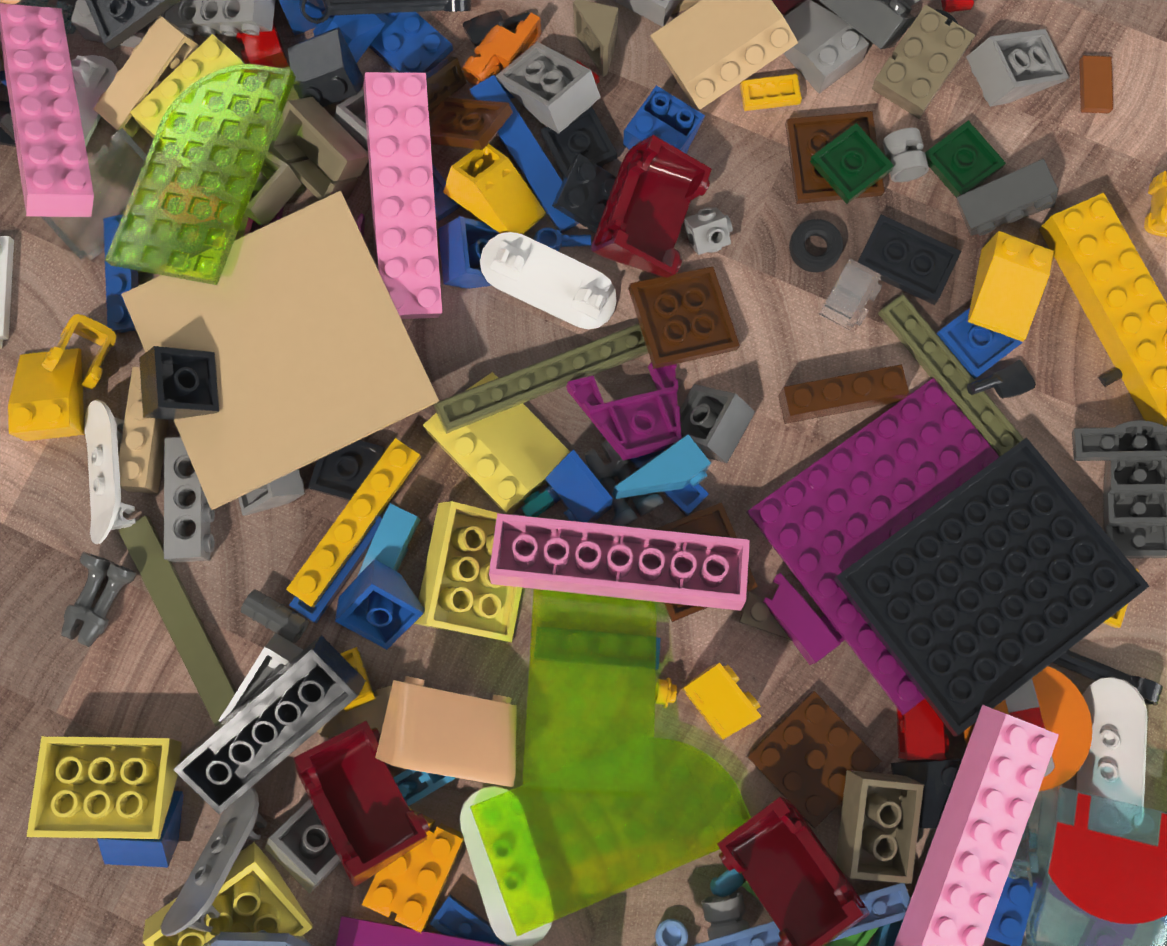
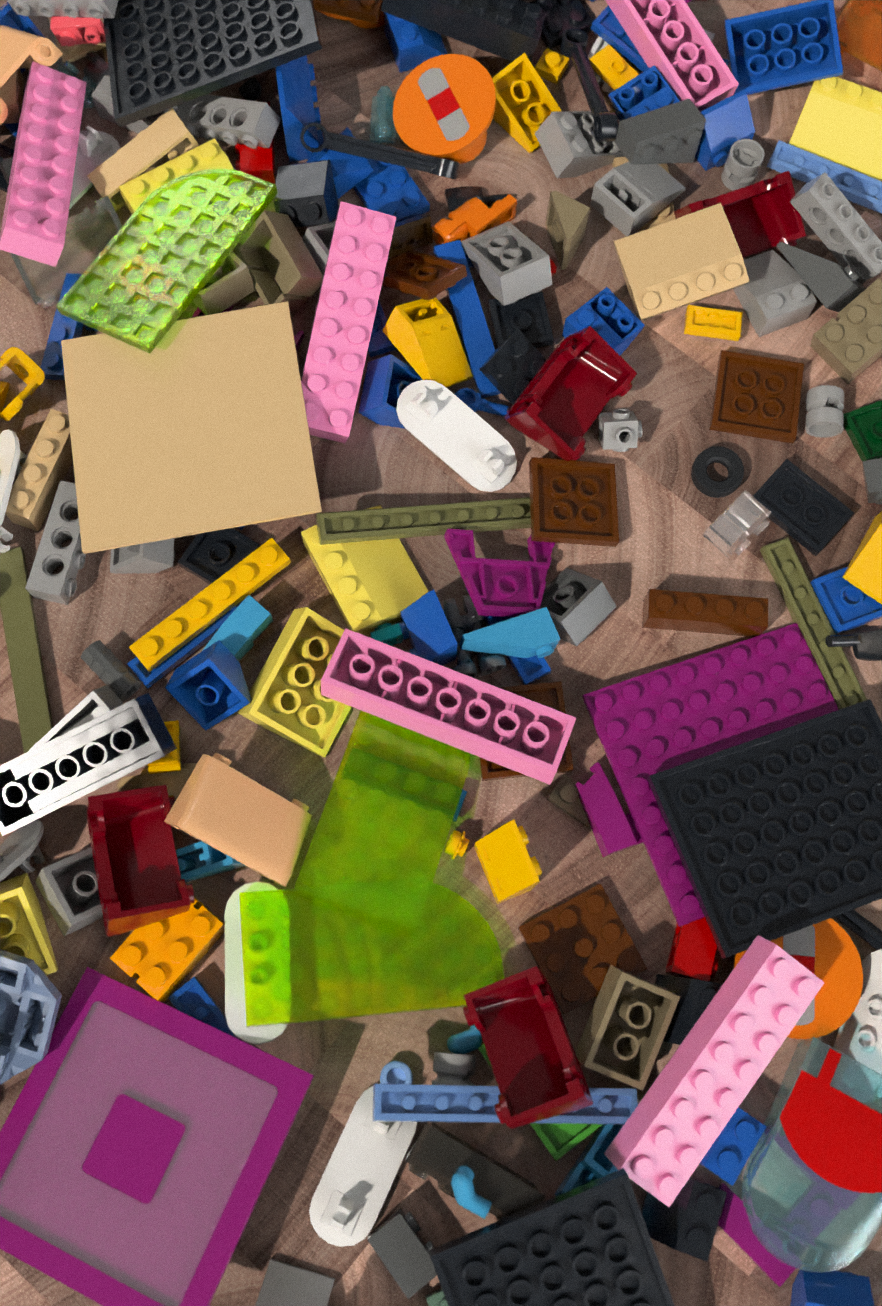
camera: 10 degrees right, 5 degrees down
black slope [139,346,219,420] -> none
dark green plate [810,123,894,204] -> none
clear light blue hinge [1008,819,1039,887] -> none

